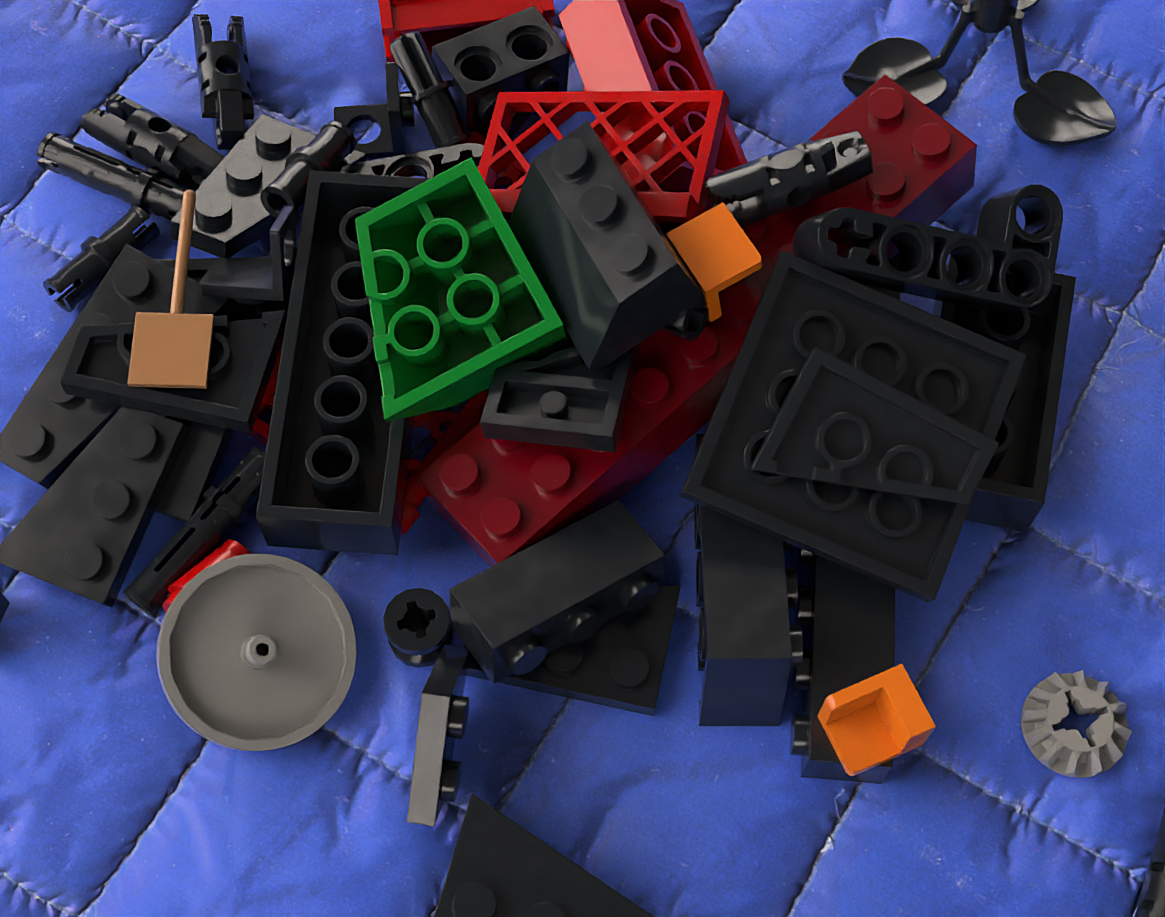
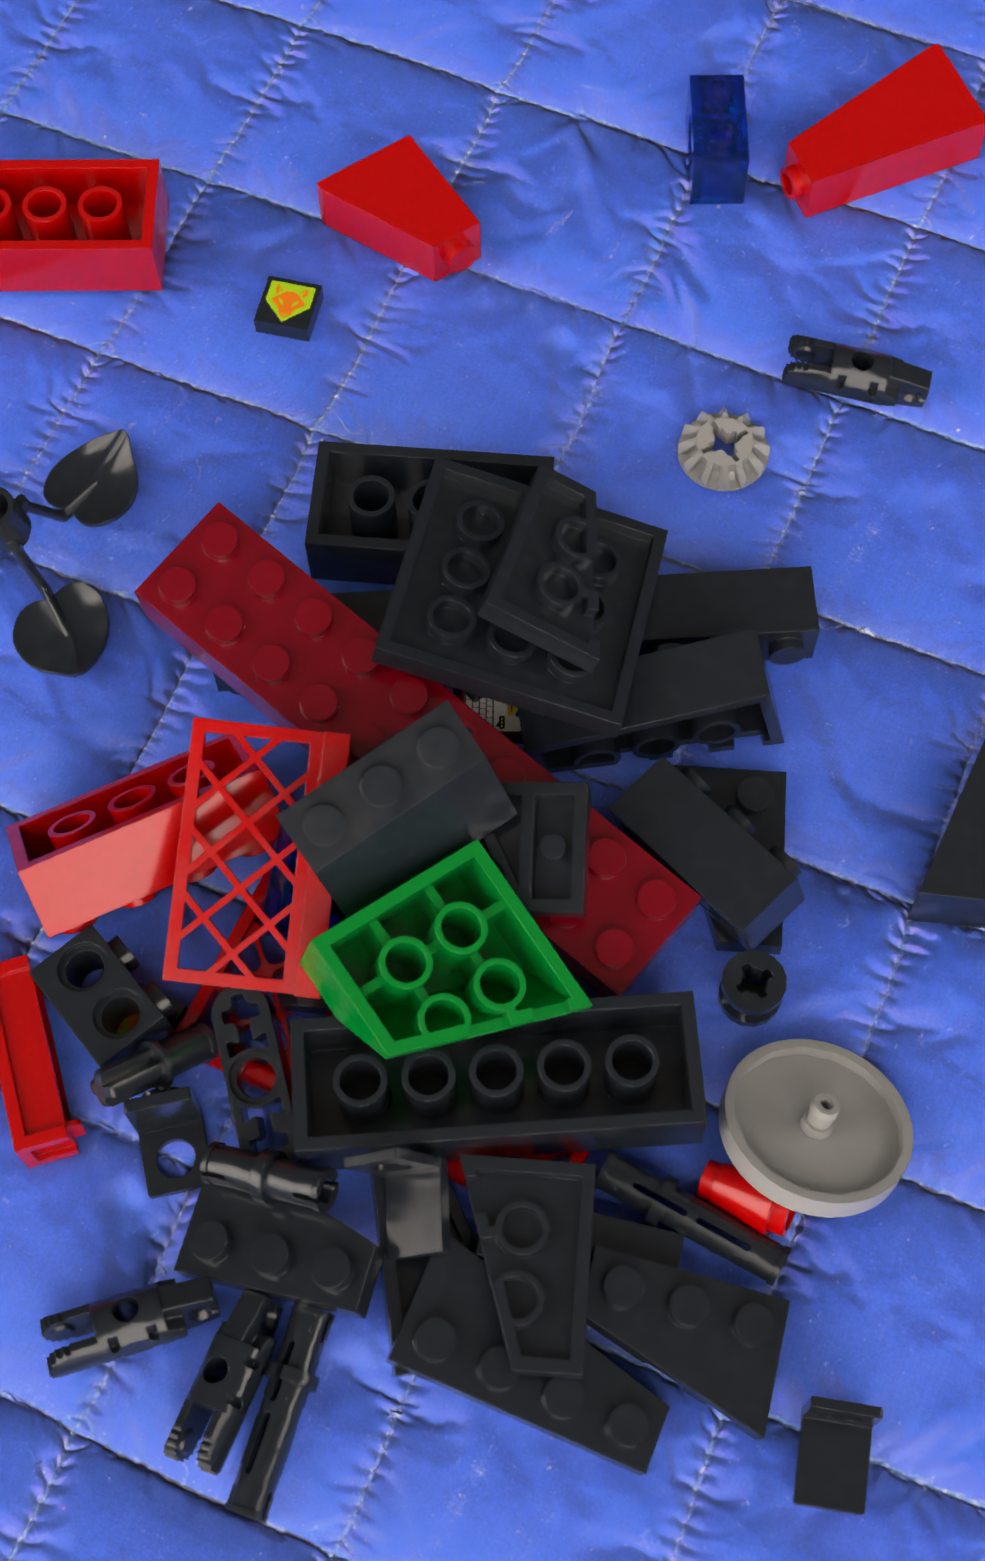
camera: 95 degrees left, 0 degrees up
black pin [43,206,161,312] -> none
medium nougat piece [127,189,215,389] -> none
black wing [407,644,470,826] -> none
orange panel [666,202,762,322] -> none
black hinge [705,131,873,226] -> none
black beam [793,184,1063,312] -> none
orange panel [817,664,936,776] -> none

